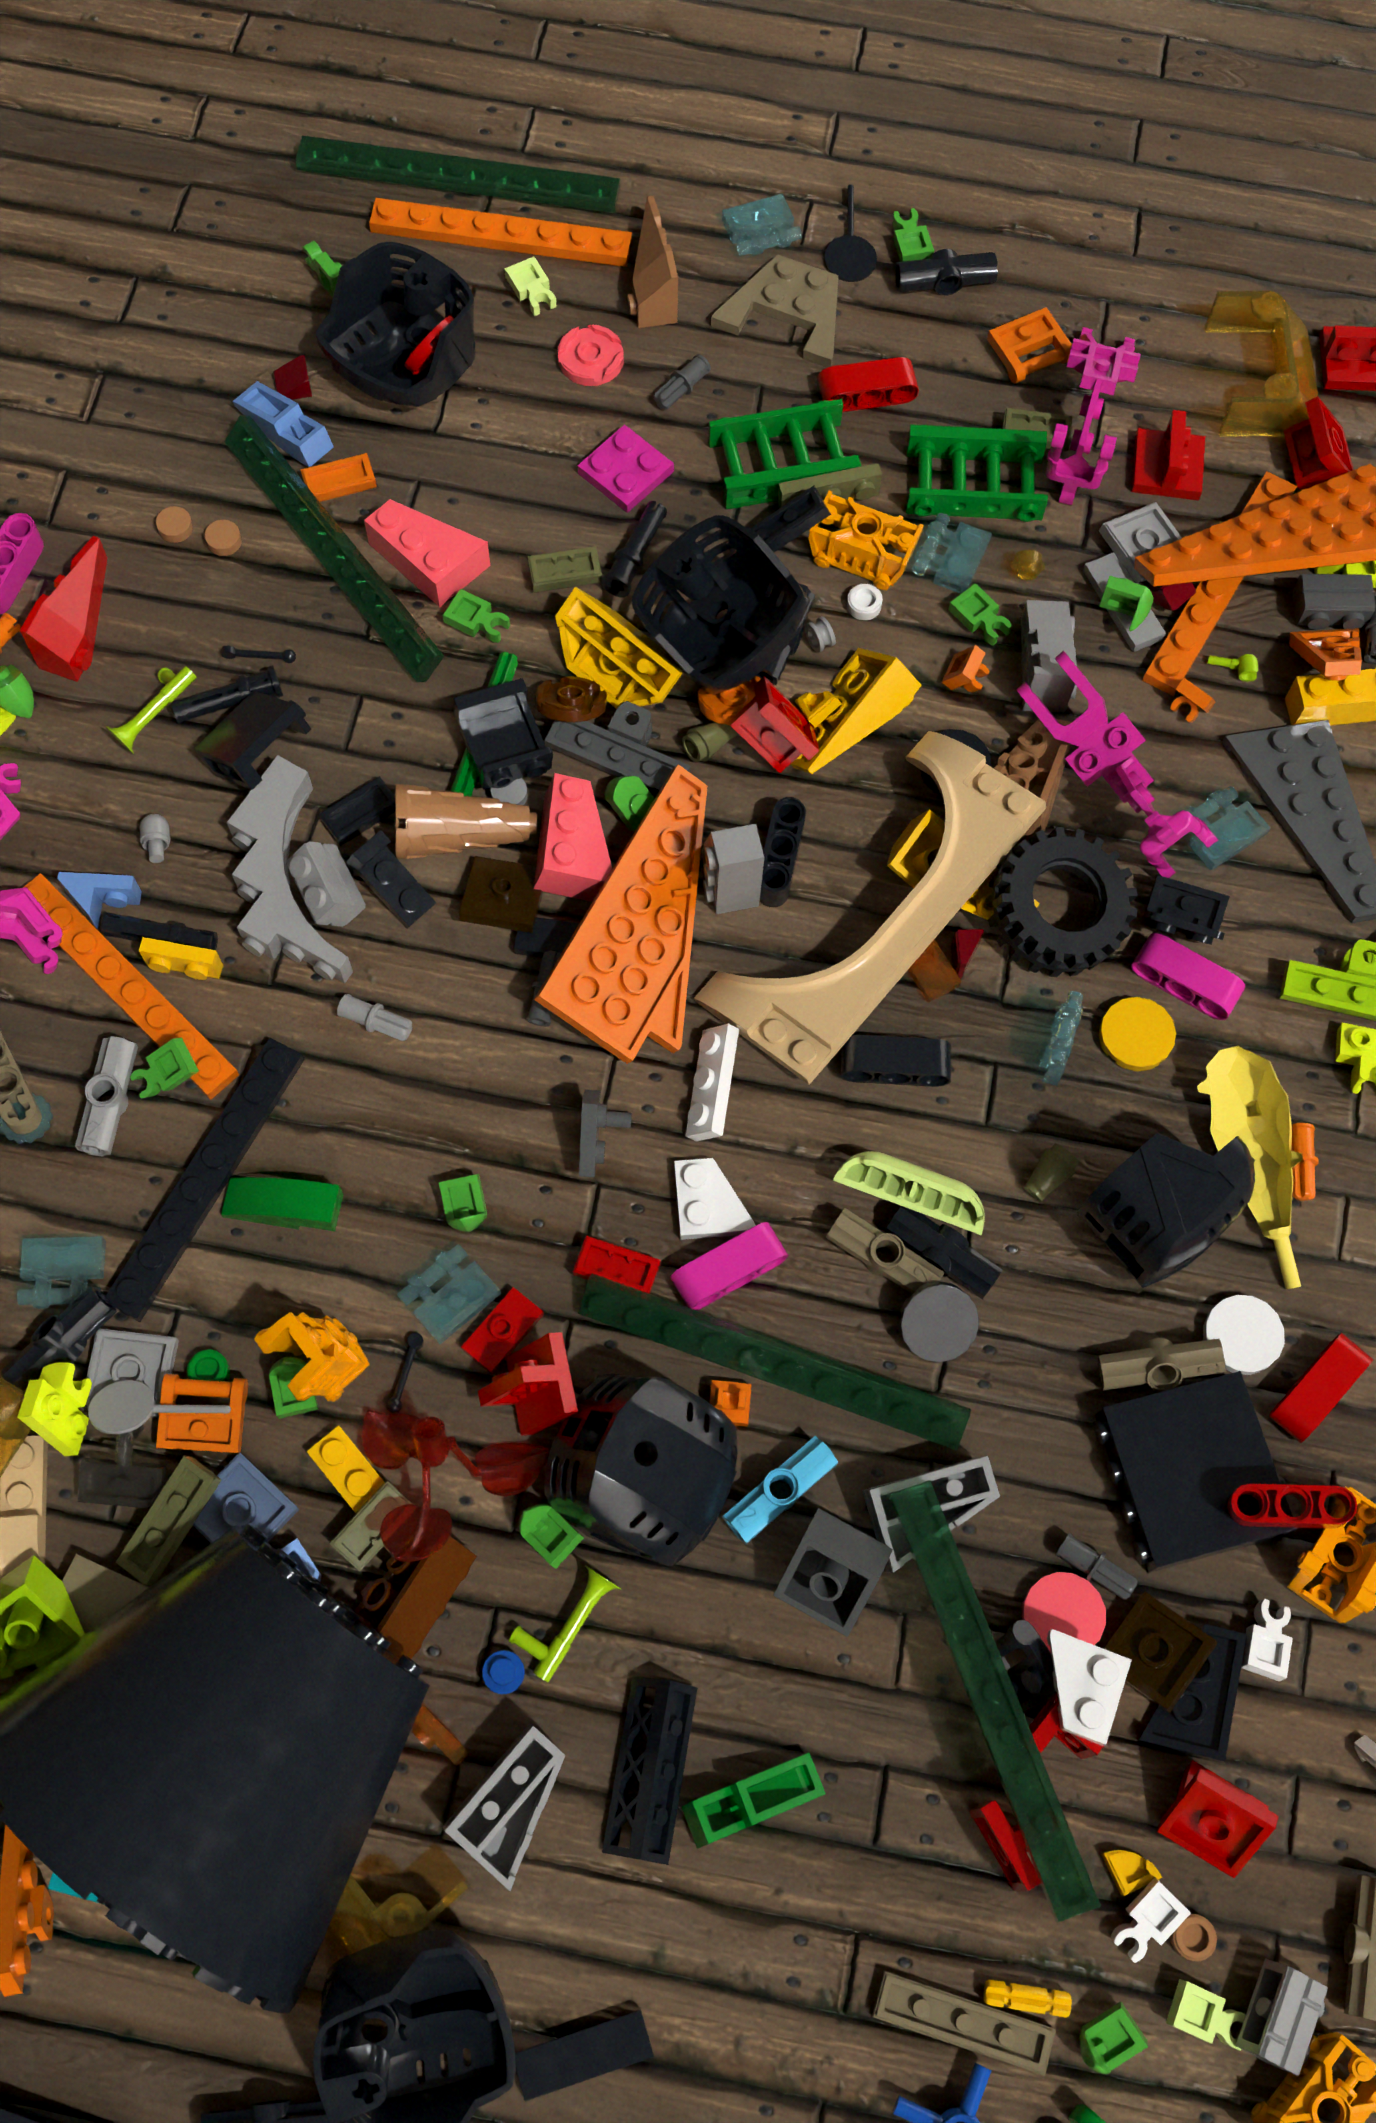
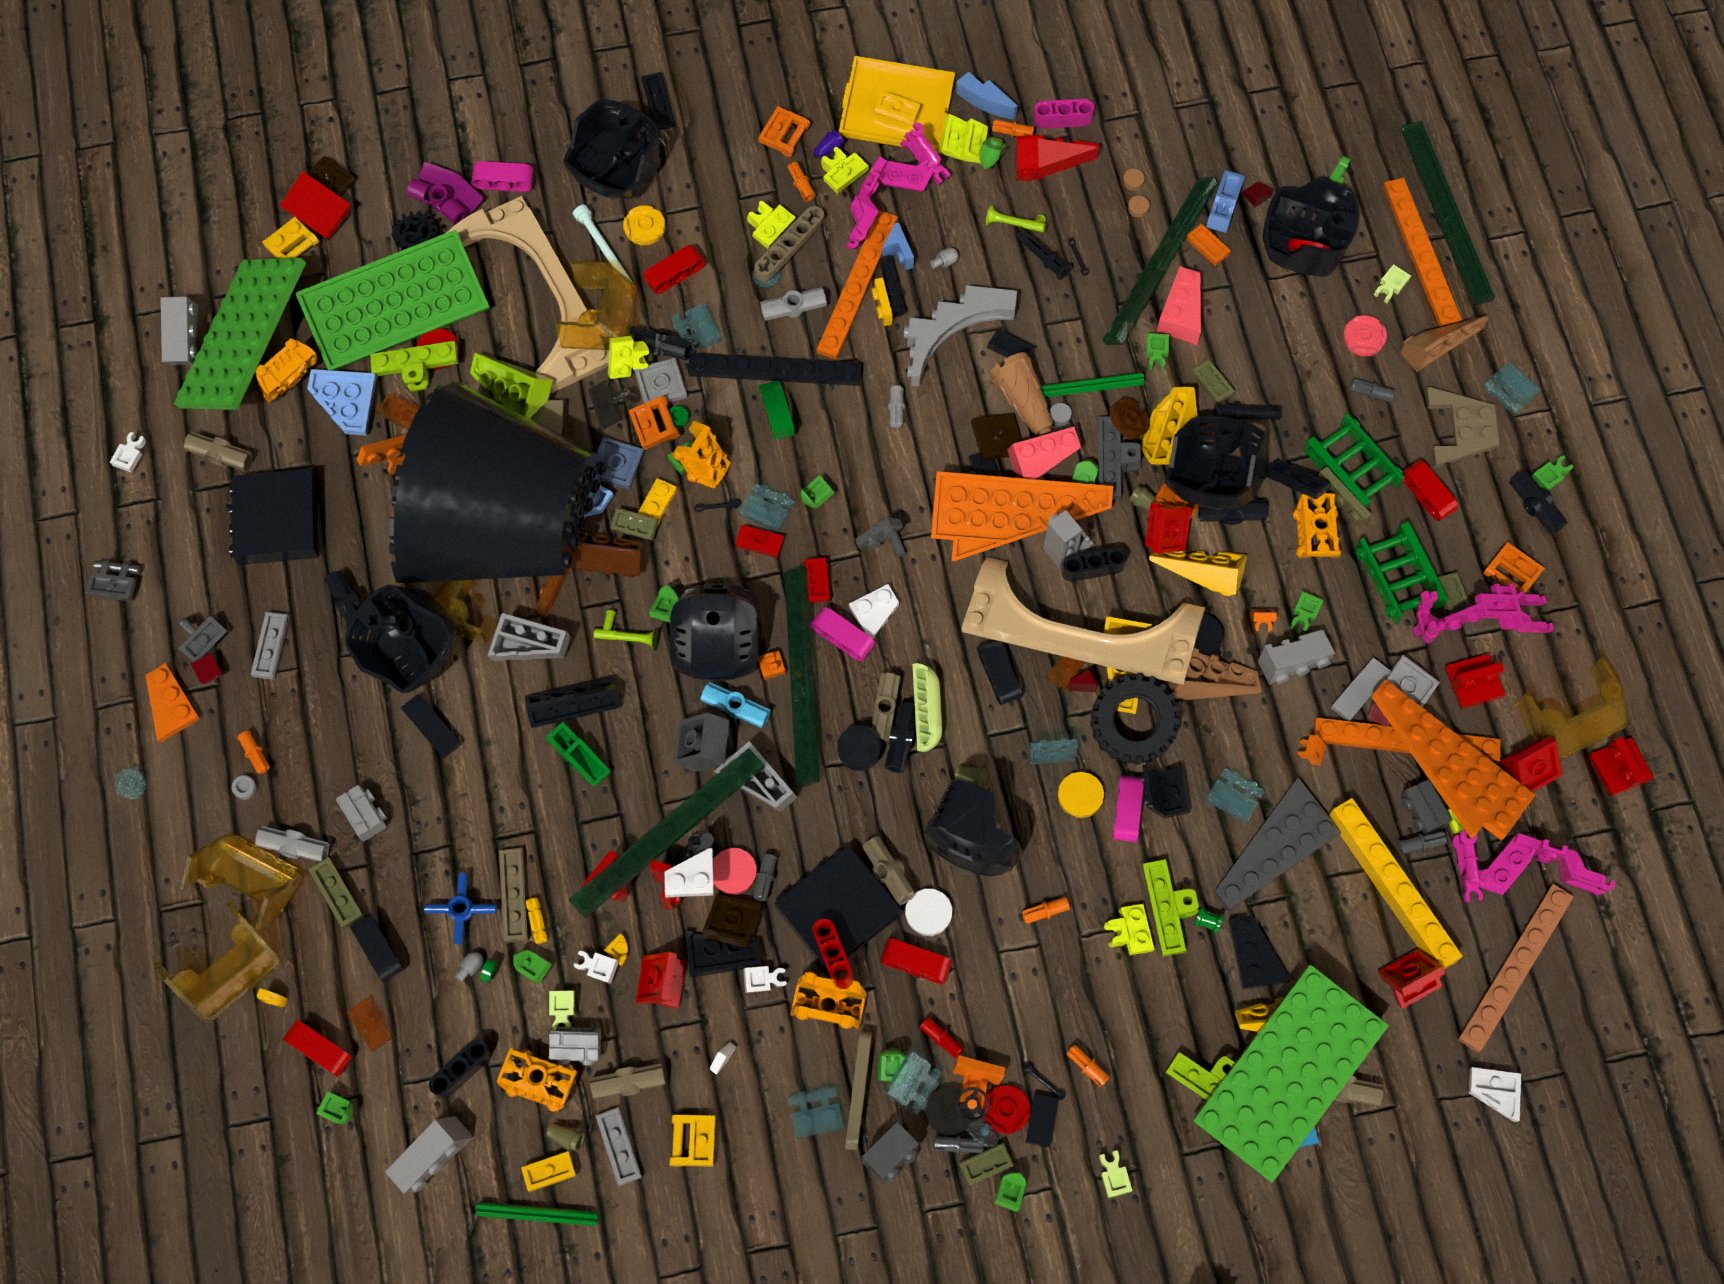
camera: 70 degrees right, 0 degrees up
light grey piece [88,1380,231,1434] -> none
olive plate [116,1456,222,1586] -> none
bright green plate [130,1038,199,1098] -> none
black panel [194,690,311,790] -> none
light grey brick [286,841,366,927] -> none
black bracket [346,830,436,929] -> none
clear red plant [362,1409,549,1562] -> none
black panel [454,678,553,790] -> none
red bracket [478,1332,578,1436] -> none
blue plate [482,1650,525,1695] -> none
dark pink plate [578,424,674,513] -> none
white plate [685,1024,739,1141] -> none
yellow tile [795,691,842,727] -> none
light grey bush [805,616,836,653] -> none
black piece [825,184,877,282] -> none
white tile [847,584,883,620] -> none
clear light blue plate [912,513,992,594] -> none
clear yellow plate [1011,550,1045,580] -> none
dark pink piece [1016,650,1218,878] -> none
bright green plate [1099,576,1154,631] -> none
medium nougat tile [1170,1914,1217,1961] -> none
light yellow piece [1197,1046,1303,1290] -> none
lime hand [1208,654,1258,682] -> none
orange wing [1289,628,1362,680] -> none

